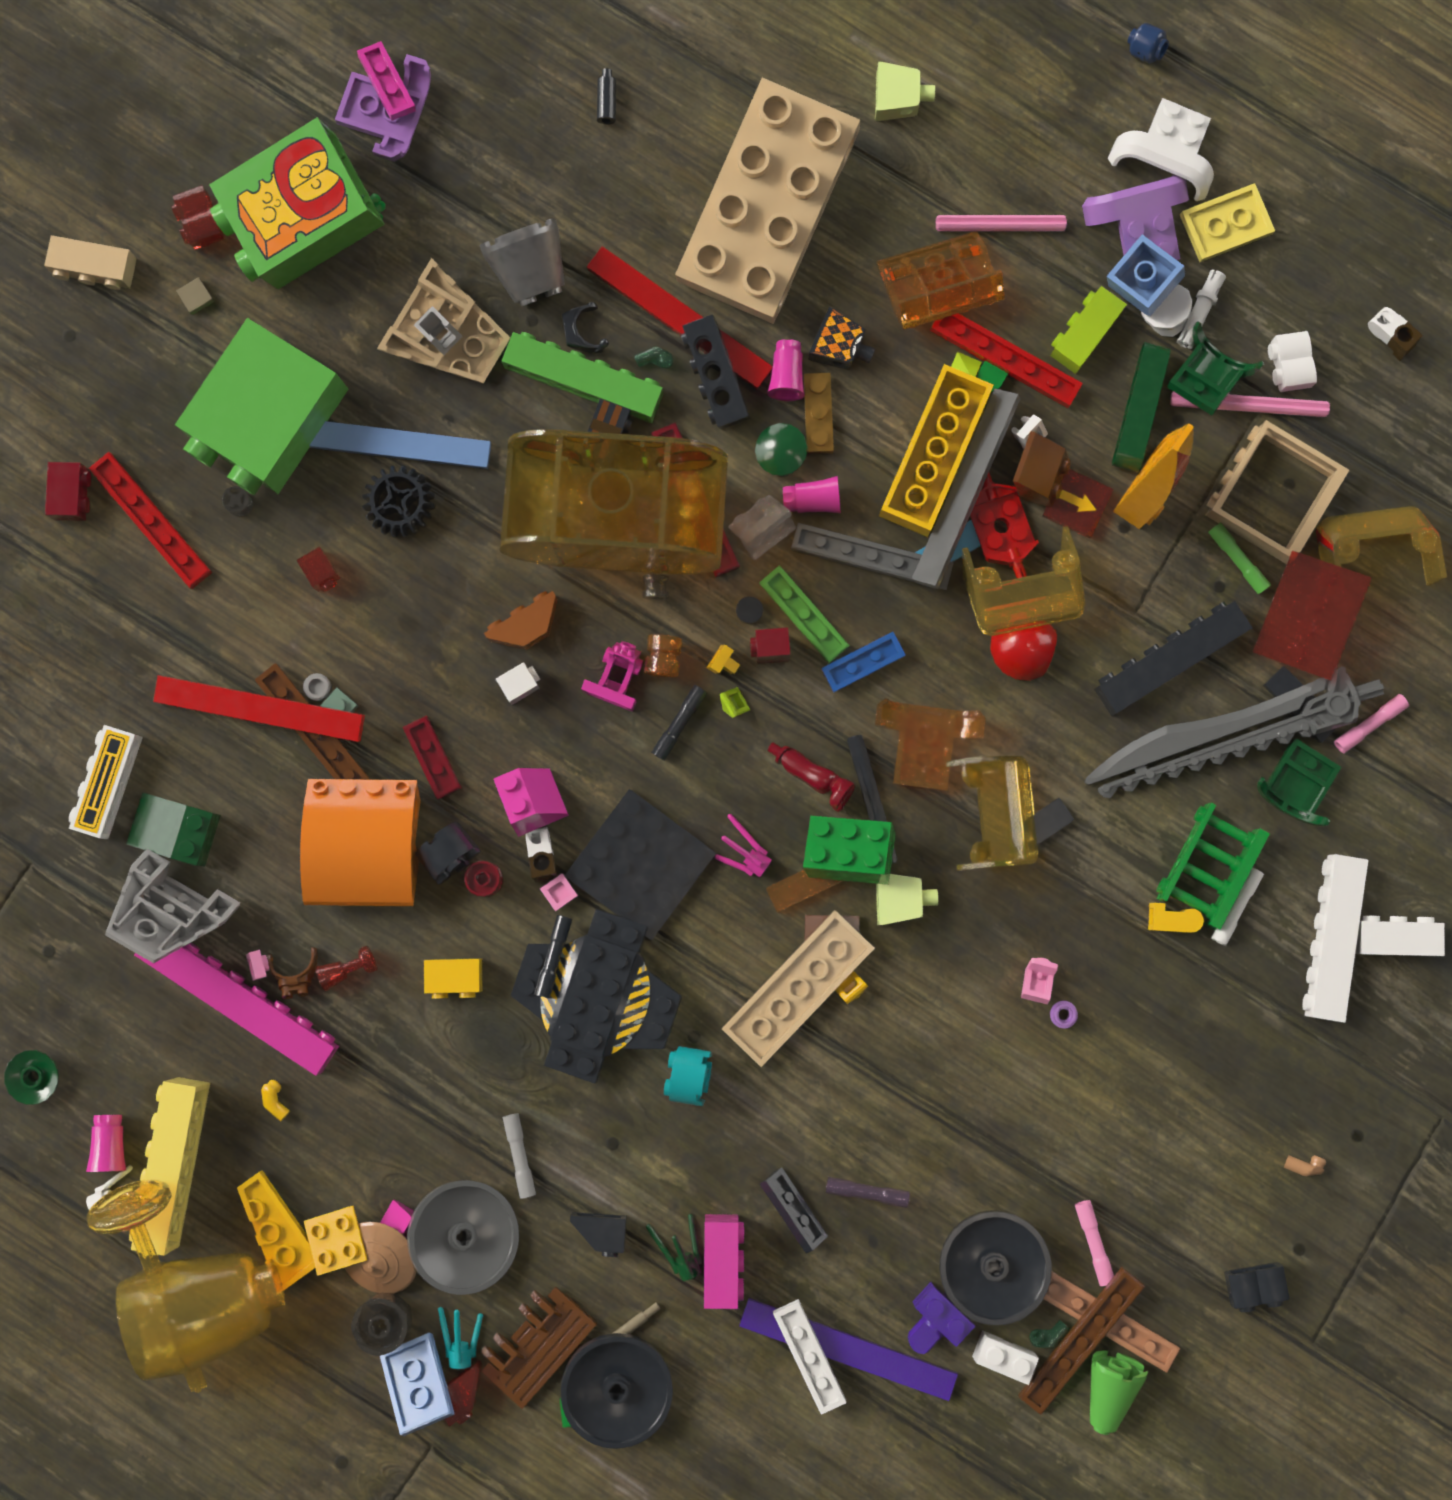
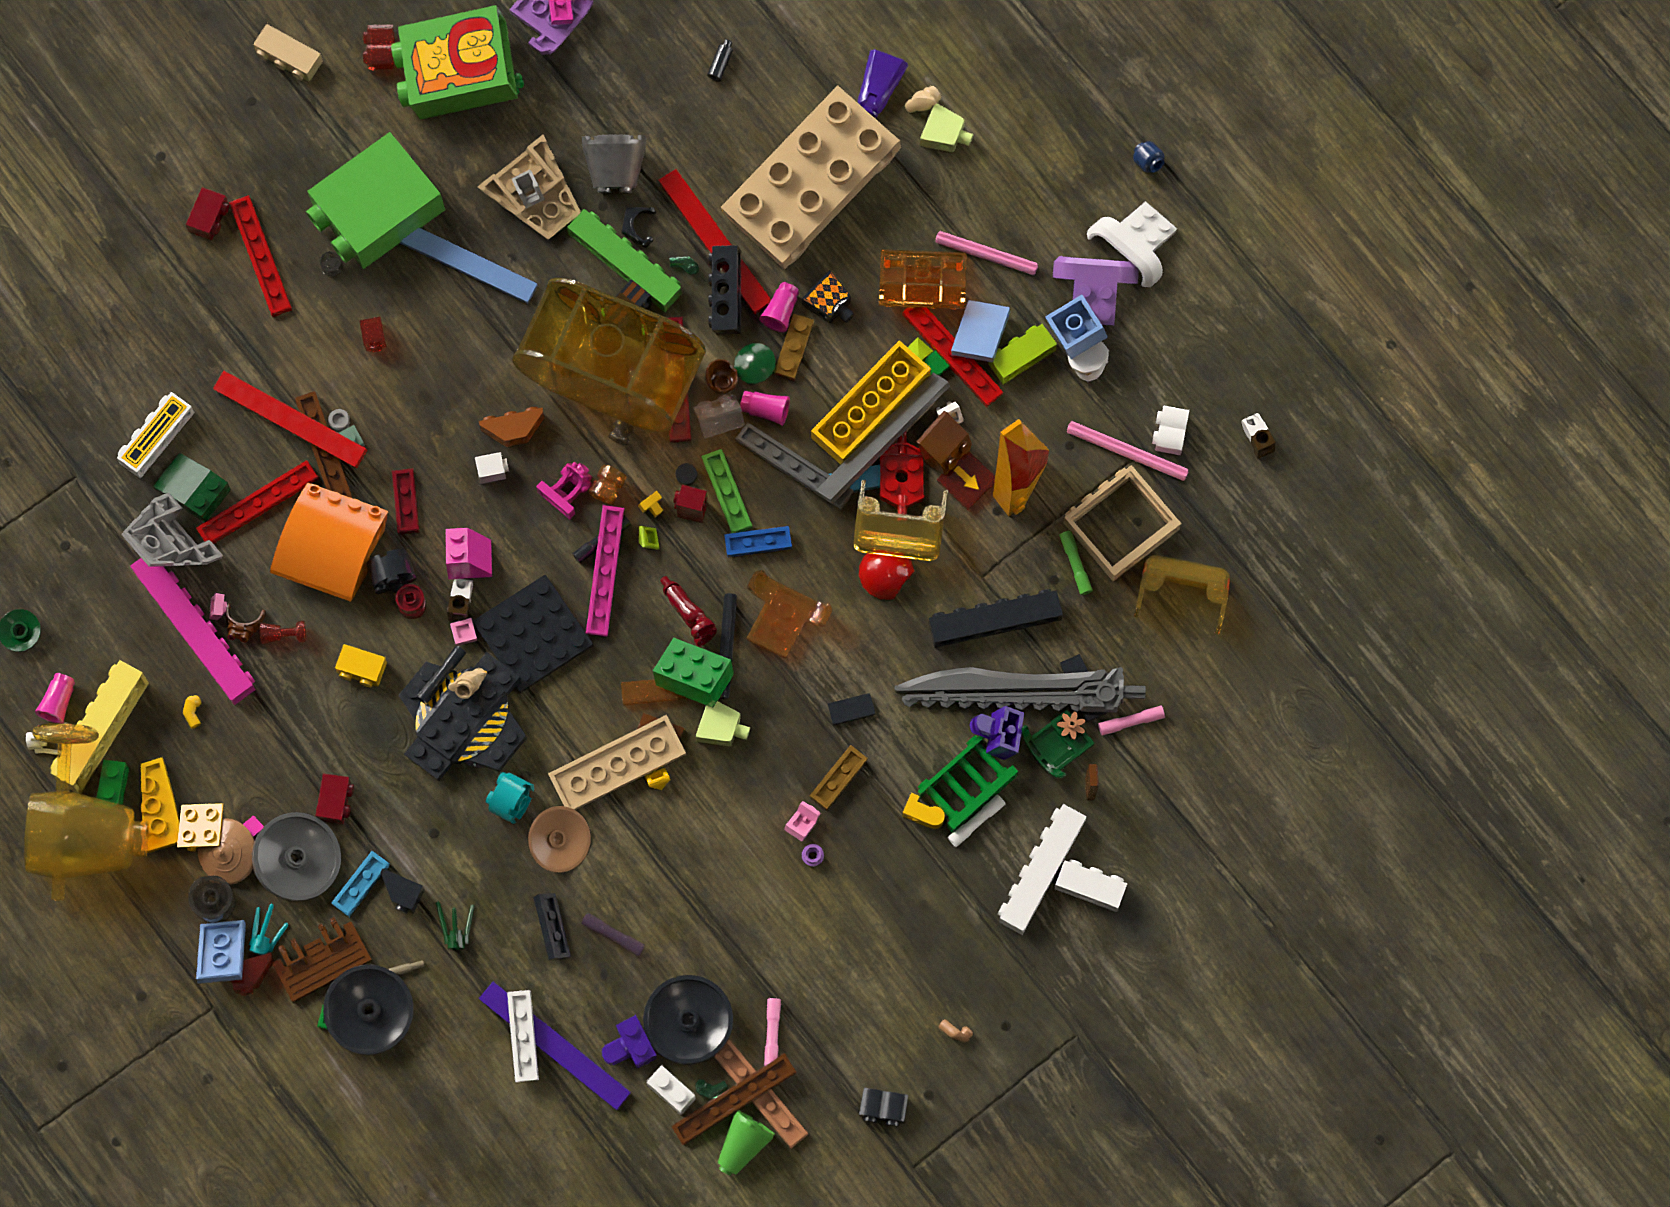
camera: 20 degrees right, 10 degrees down
dark tan tile [176,277,214,315] -> none
black gear [362,465,435,538] -> none
light grey piece [502,1113,536,1199] -> none
dark pink brick [704,1214,744,1309] -> none
dark pink plant [715,814,772,877] -> none
clear yellow windscreen [946,756,1038,871] -> none
dark green beam [1112,342,1171,473] -> none
dark green piece [1167,321,1264,416] -> none
white pin [1177,270,1226,349] -> none
light yellow plate [1180,183,1275,262] -> none
clear red plate [1253,550,1372,680] -> none
none -> green brick [96,760,129,811]
none -> red tile [196,460,319,544]
none -> dark red brick [315,773,354,824]
none -> dark azure tile [331,851,390,917]
none -> tan animal [448,668,487,699]
none -> medium nougat hat [528,806,591,872]
none -> dark pink tile [586,505,624,637]
none -> reddish brown hair [705,359,738,394]
none -> pearl gold plate [810,745,868,810]
none -> dark purple piece [858,49,908,119]
none -> tan animal [905,86,941,113]
none -> medium blue tile [951,300,1010,362]
none -> dark purple brick [970,706,1024,760]
none -> nougat plant [1057,712,1085,740]
none -> reddish brown tile [1085,764,1099,801]

